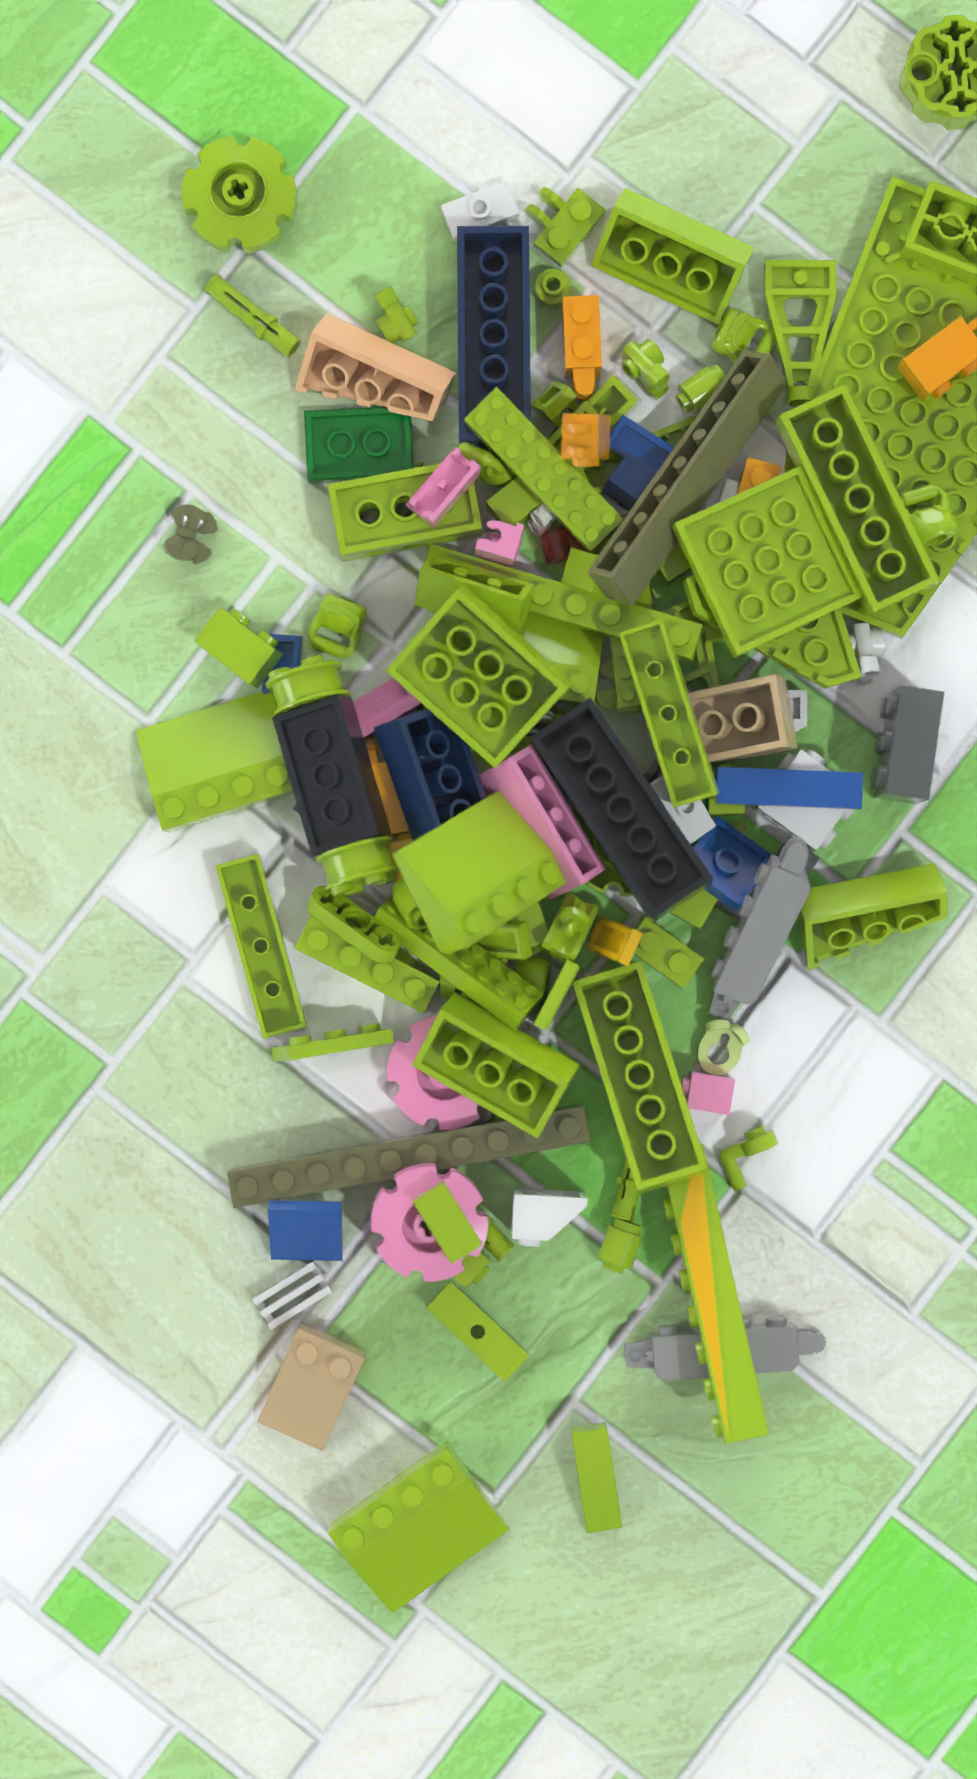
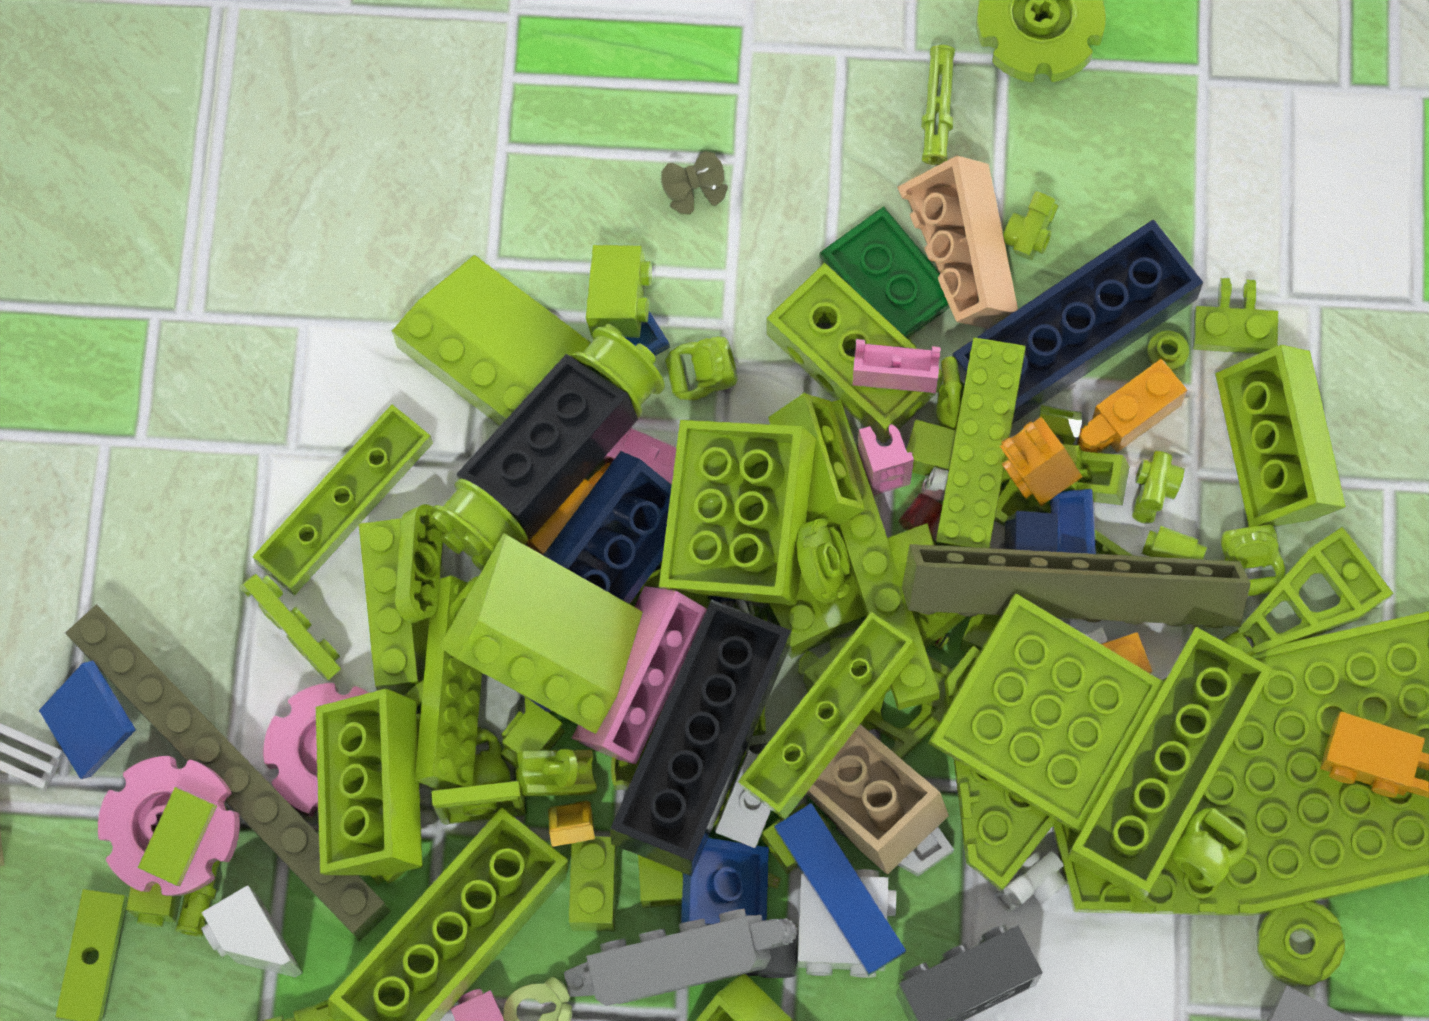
camera: 65 degrees right, 15 degrees down
white plate [440,180,519,242] -> none
lime tile [476,921,532,960] -> none
none -> lime tile [797,518,851,604]

